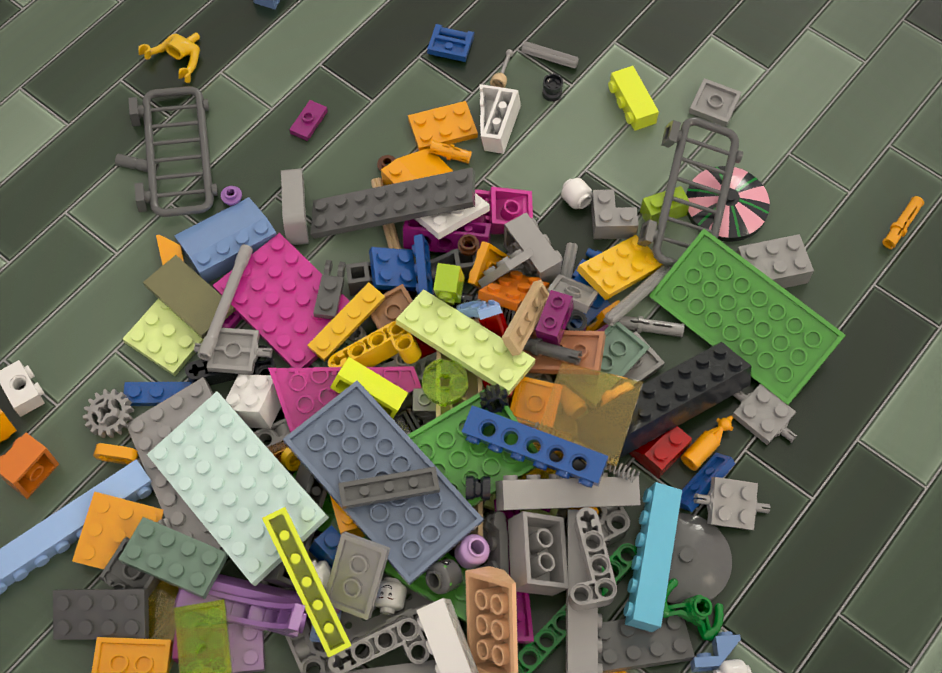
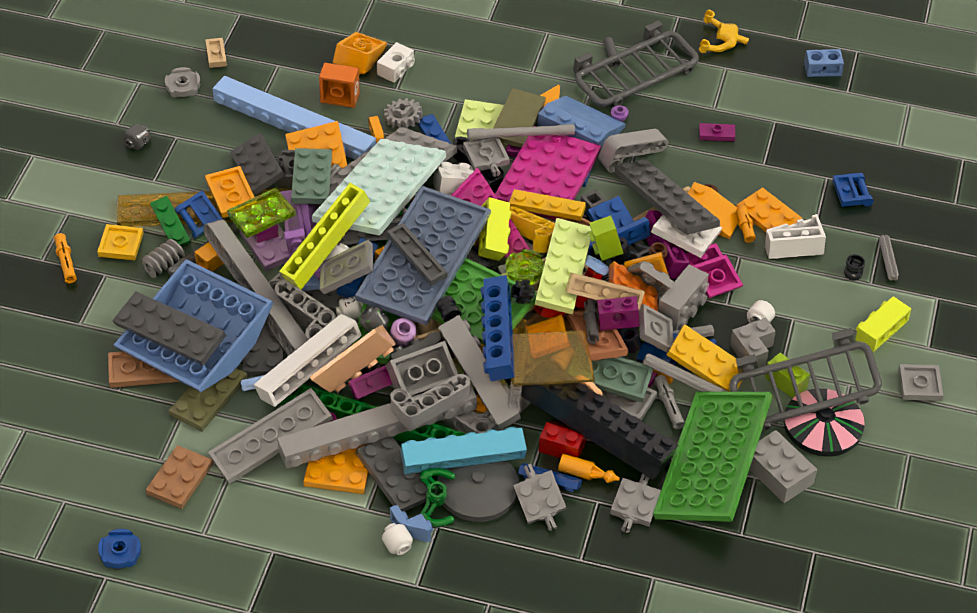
camera: 65 degrees right, 15 degrees down
dark grey hinge [313,260,346,319] -> none
tan hinge [490,49,513,88] -> none
light orange pin [882,196,924,249] -> none

